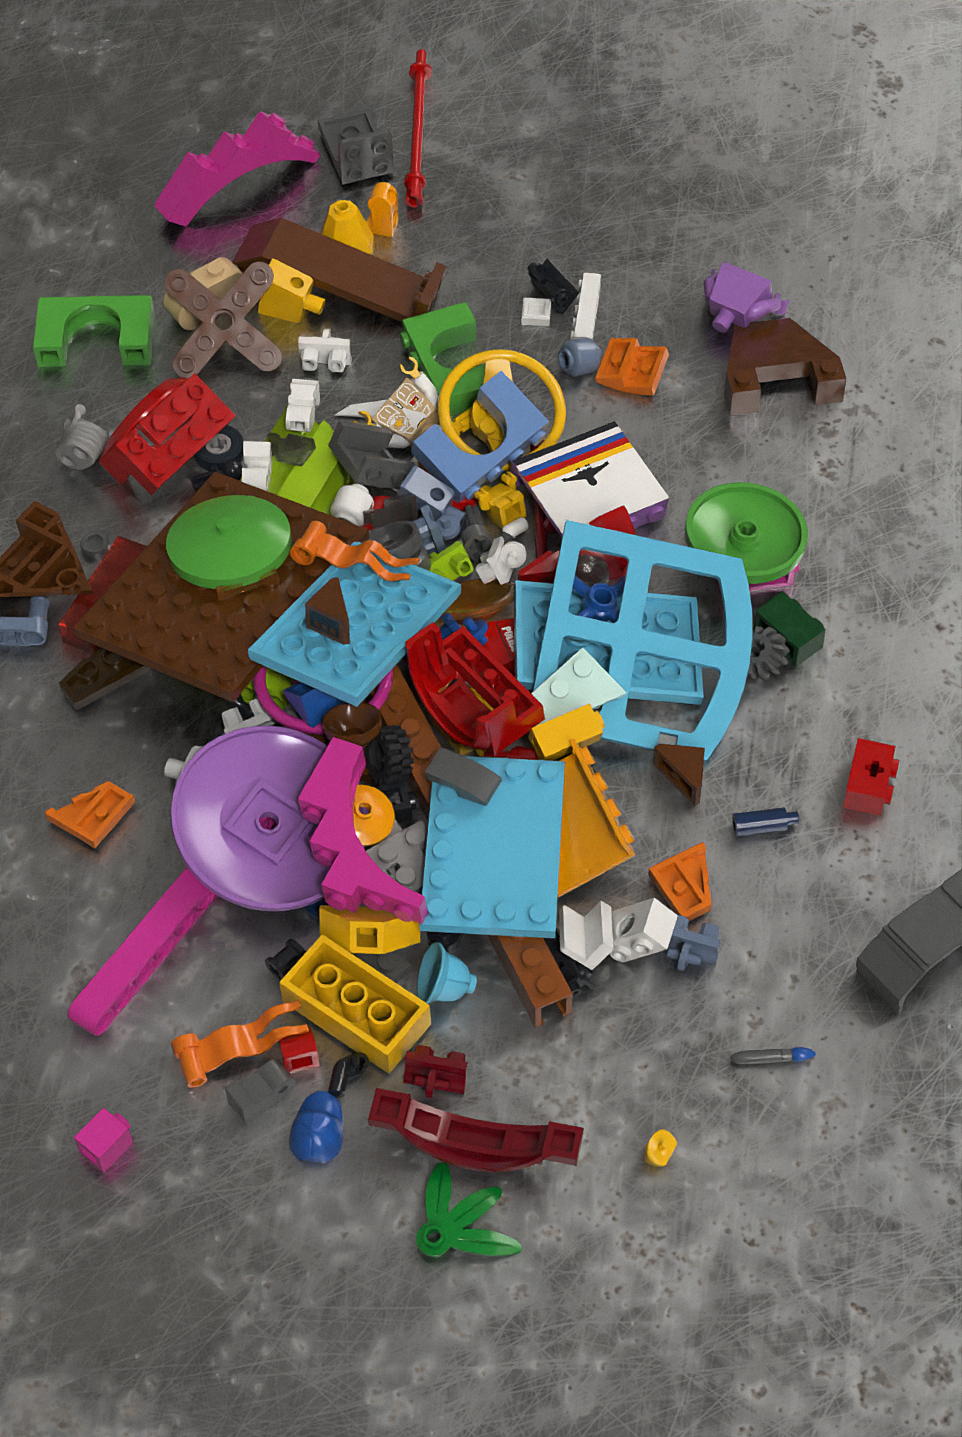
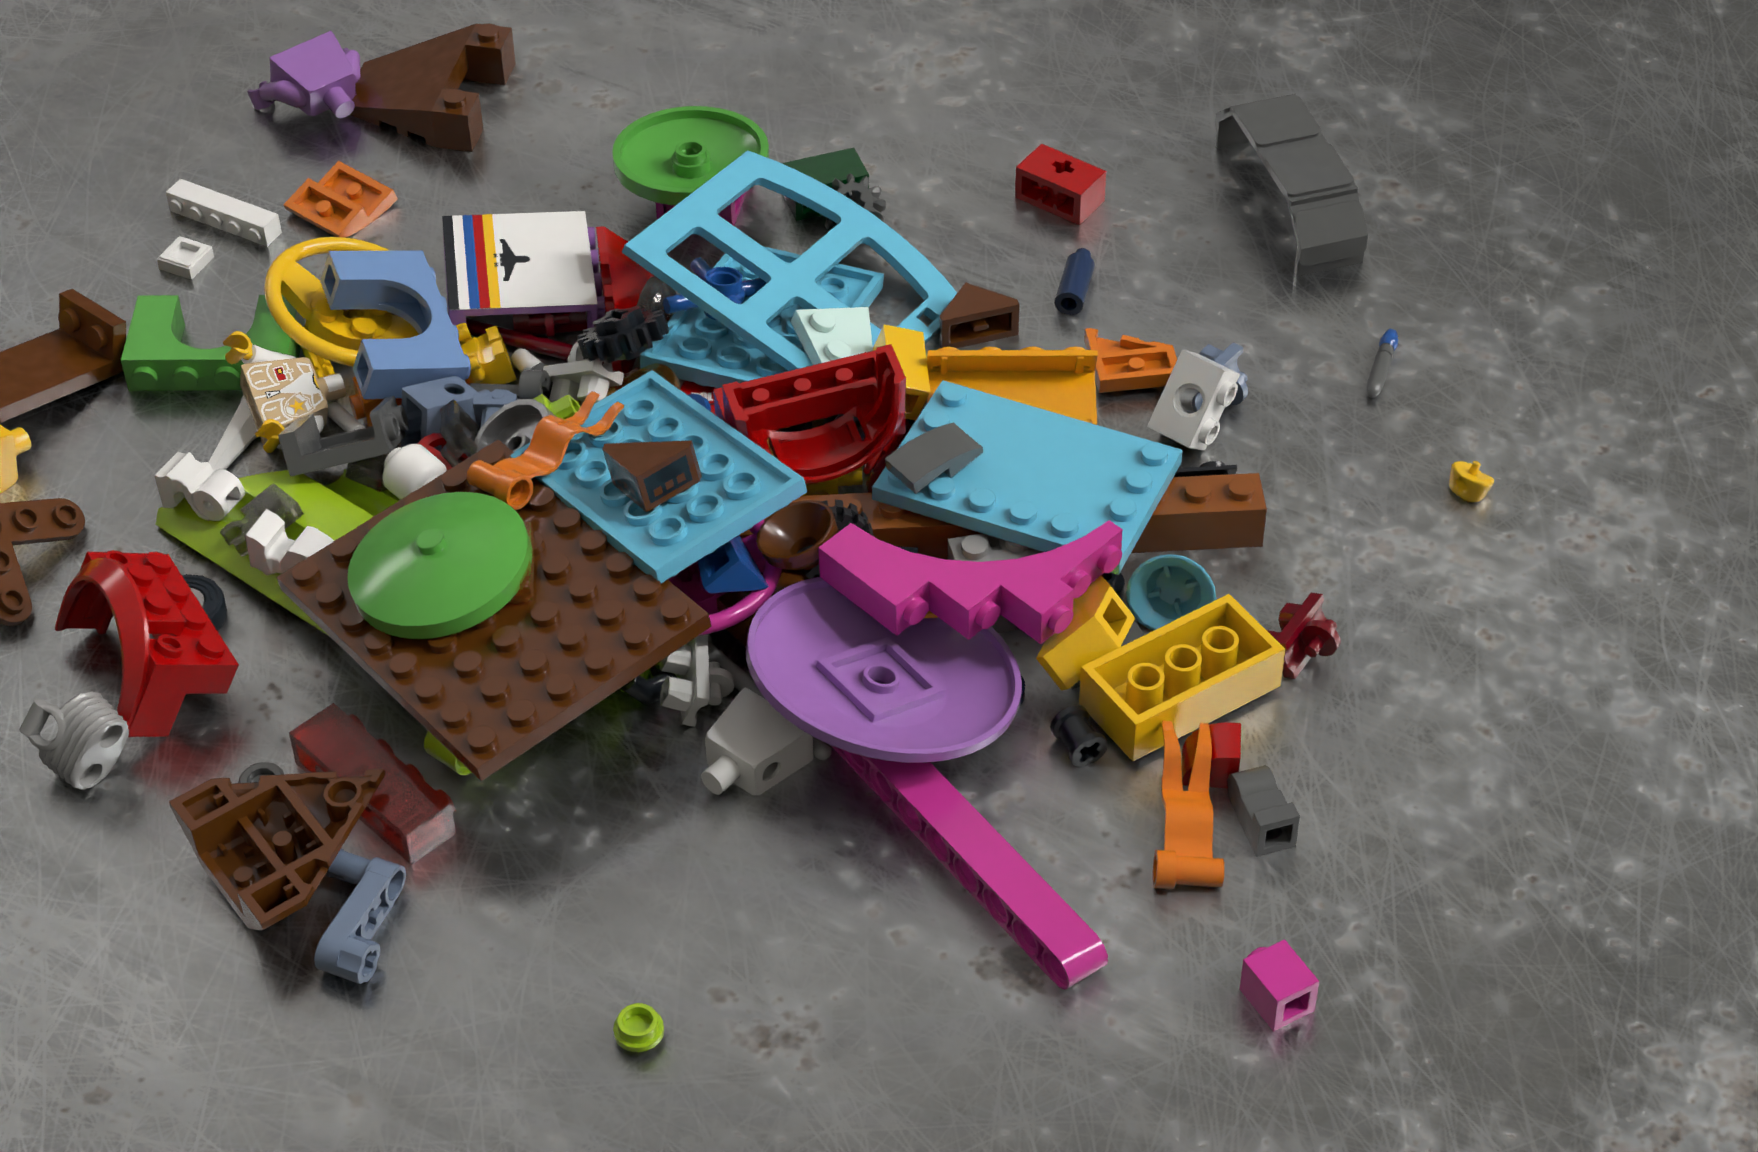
camera: 70 degrees left, 10 degrees down
orange wing [45,781,135,849] -> none
dark brown wing [59,647,152,711] -> none
black axle [191,460,243,492] -> none
blue piece [289,1091,343,1164] -> none
white hips [298,329,352,373] -> none
black arm [328,1052,369,1098] -> none
dark red piece [368,1088,584,1172] -> none
green plant [416,1163,522,1257] -> none
black hinge [527,258,580,314] -> none
sand blue head [557,337,602,377] -> none
white panel [559,901,614,970] -> none
none -> black gear [577,306,669,363]

